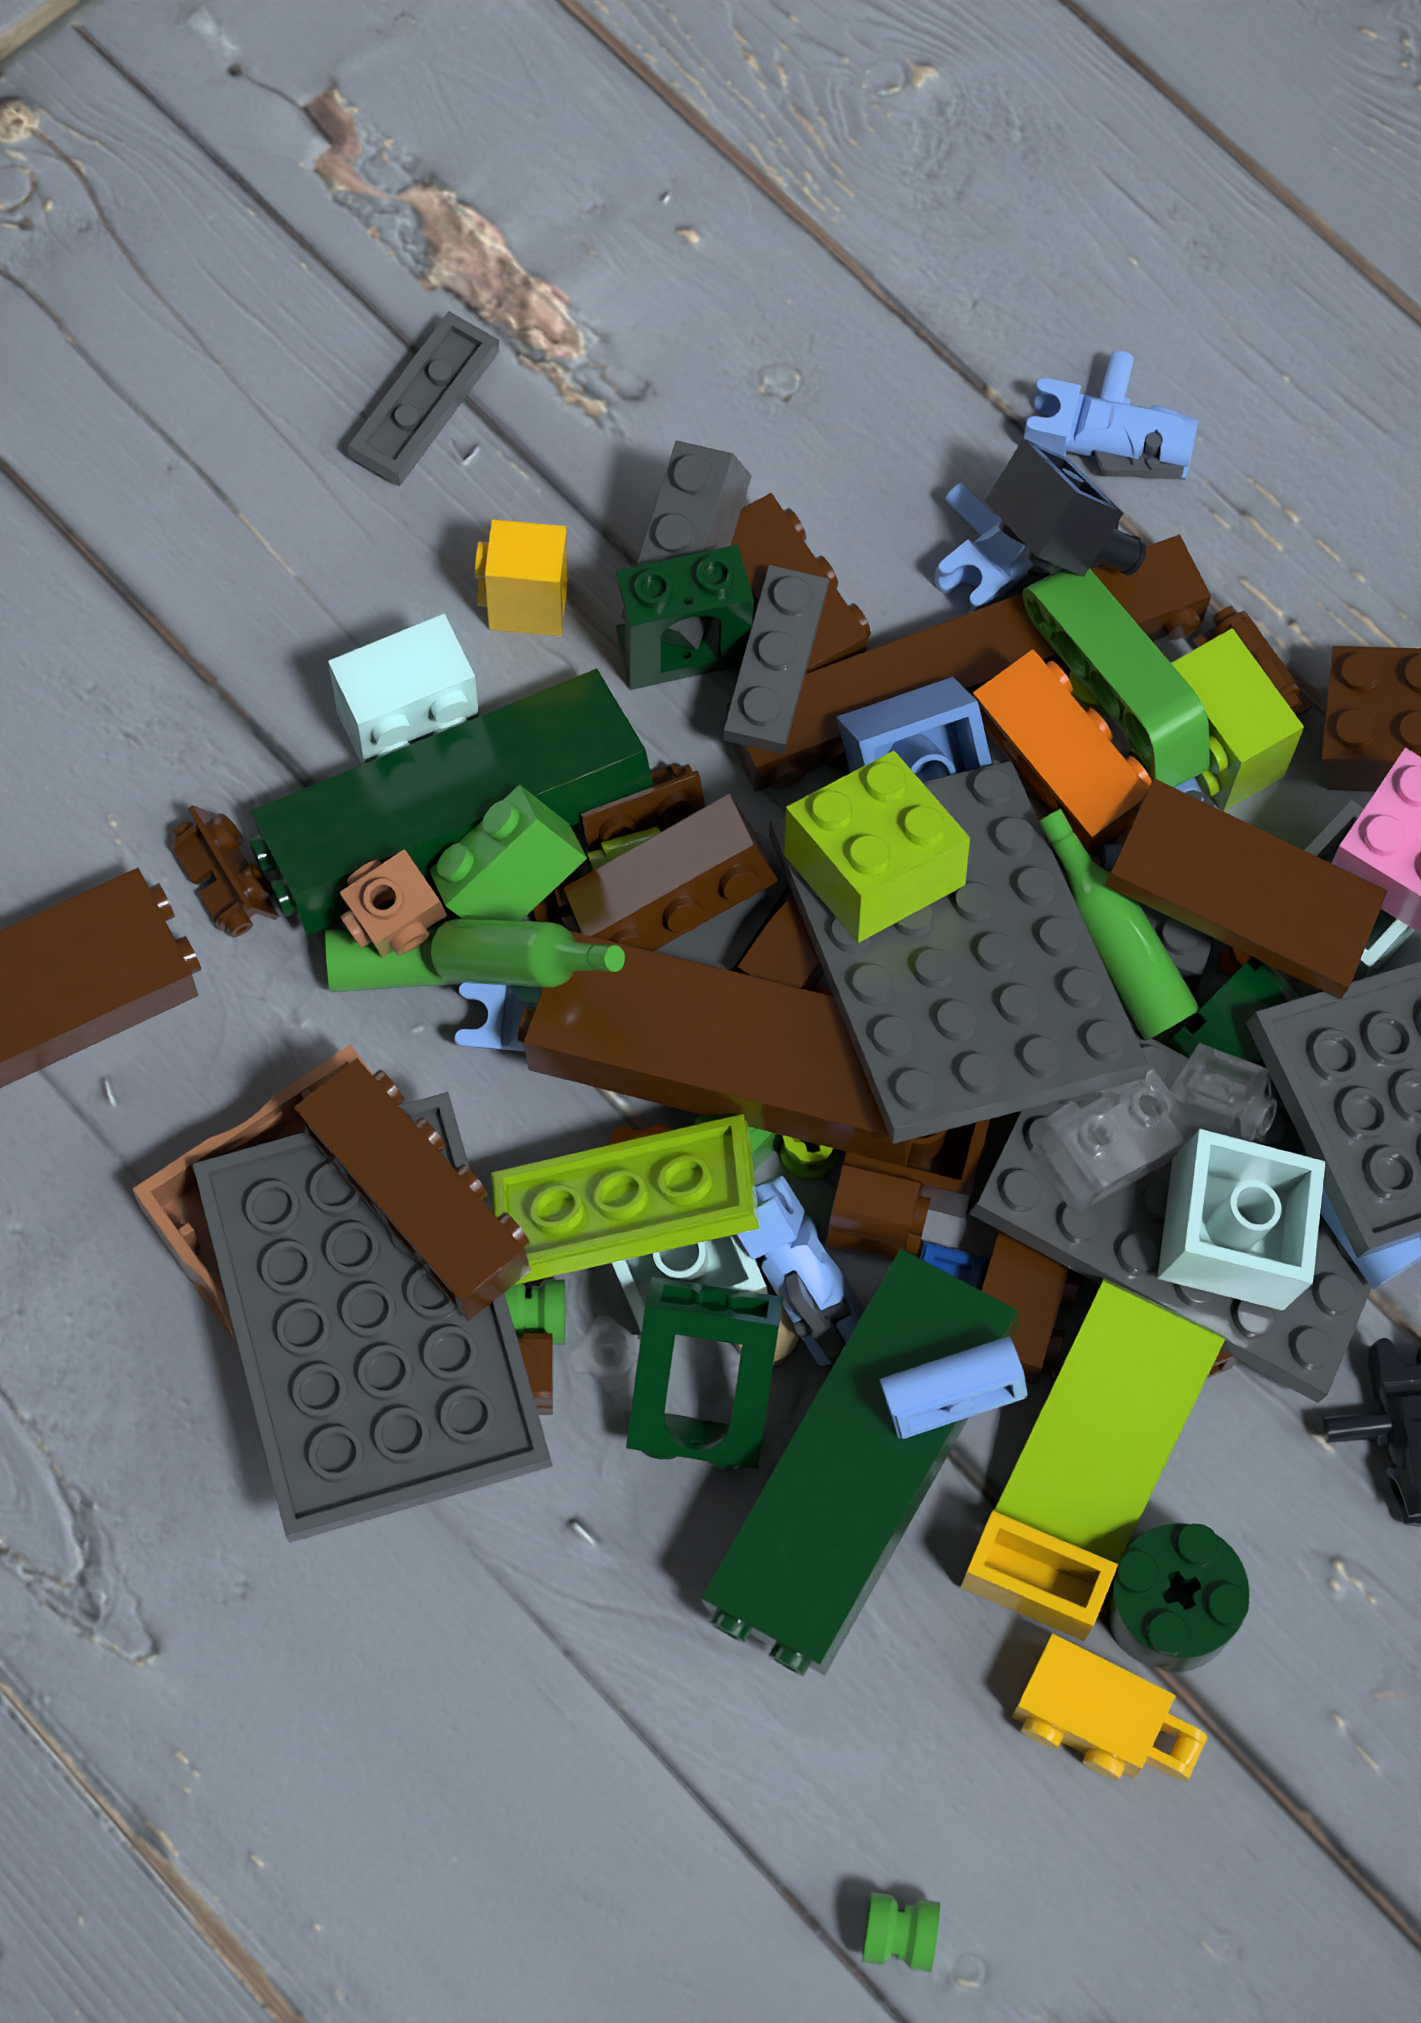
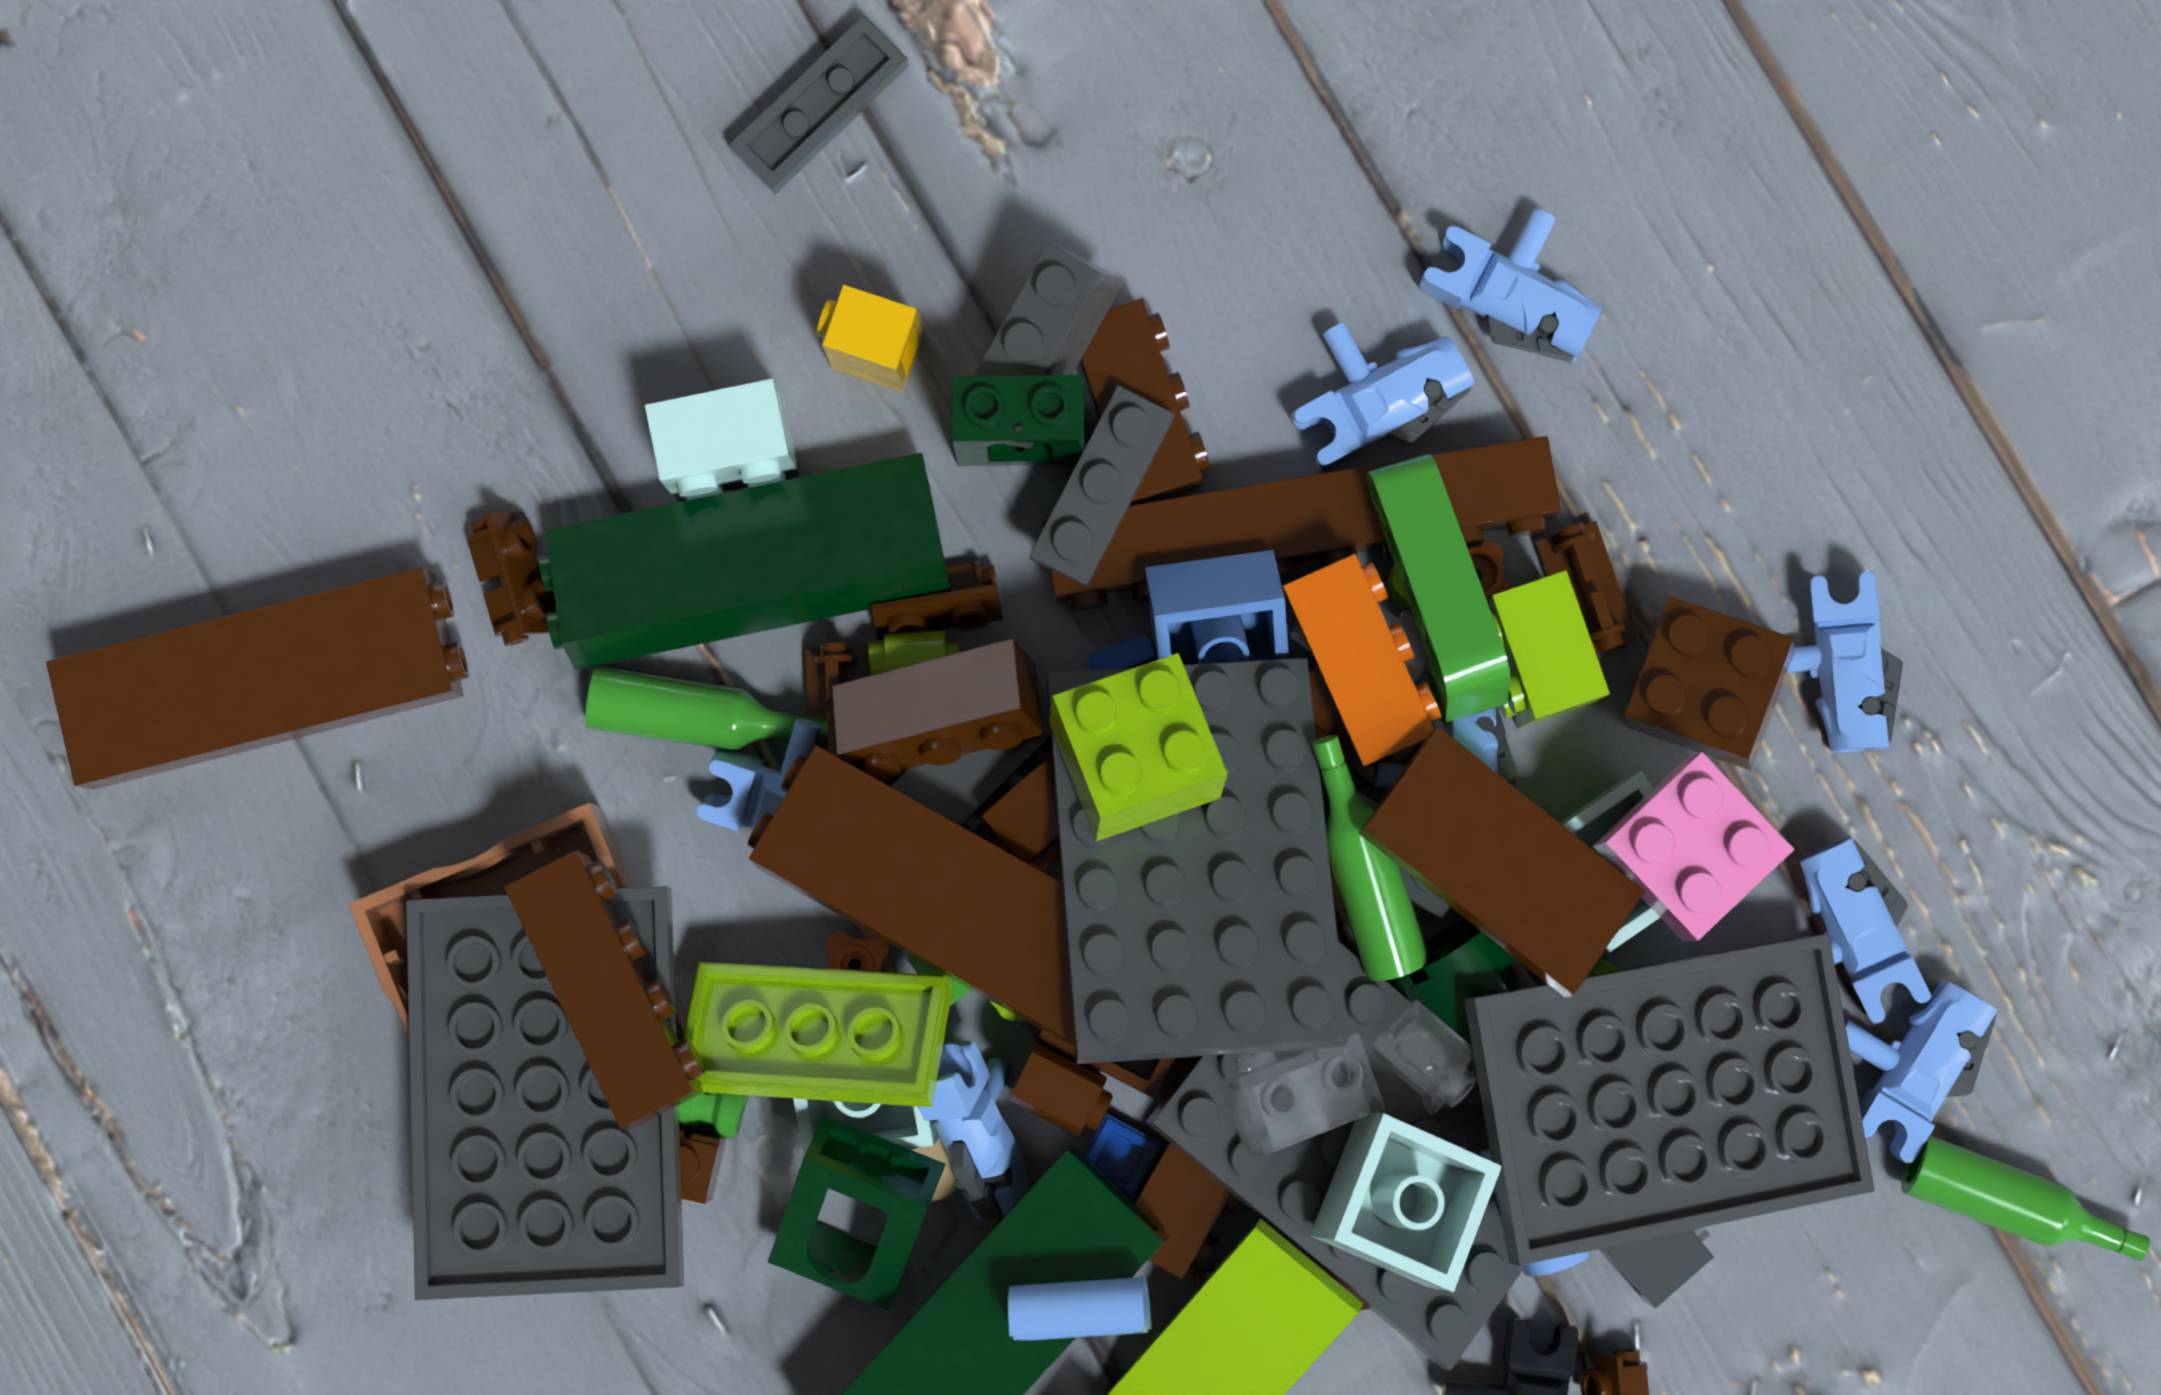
camera: 15 degrees right, 15 degrees up
nougat brick [340,849,447,958] -> none
bright green brick [429,784,587,921] -> none
bright green piece [431,919,625,988] -> none
black brick [985,438,1146,577] -> none

